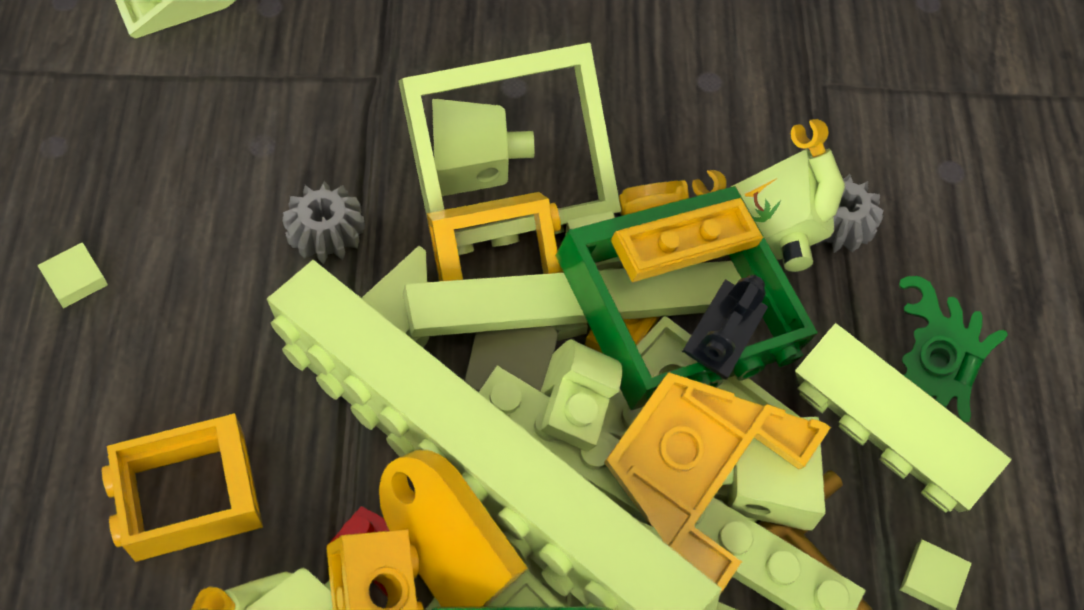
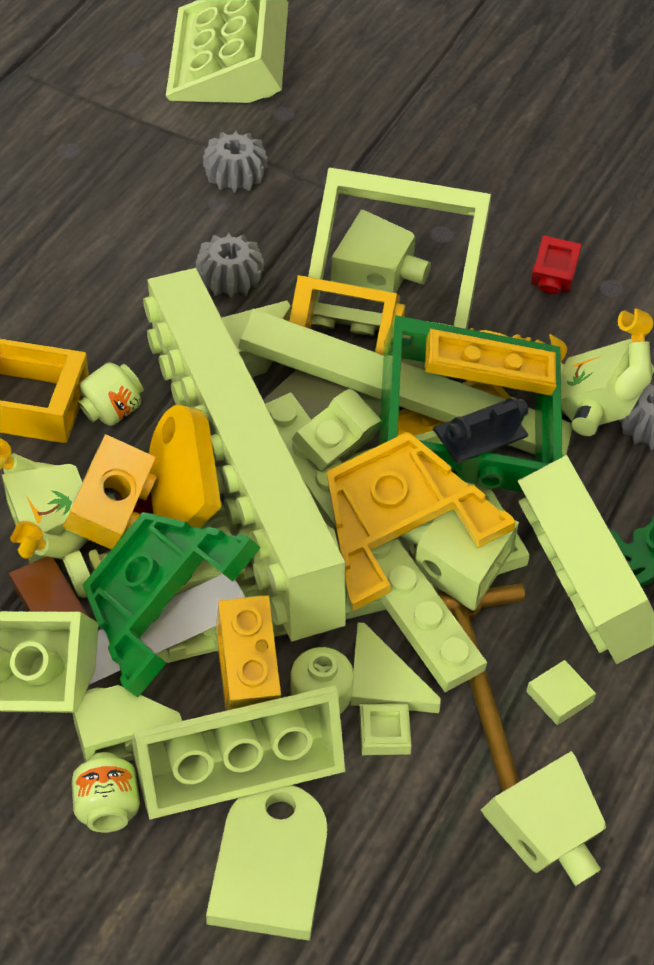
camera: 30 degrees right, 10 degrees down
yellowish green tile [38,243,108,309] -> none
none -> yellowish green head [78,362,144,426]
none -> light grey gear [203,130,267,193]
none -> red bracket [531,236,582,294]

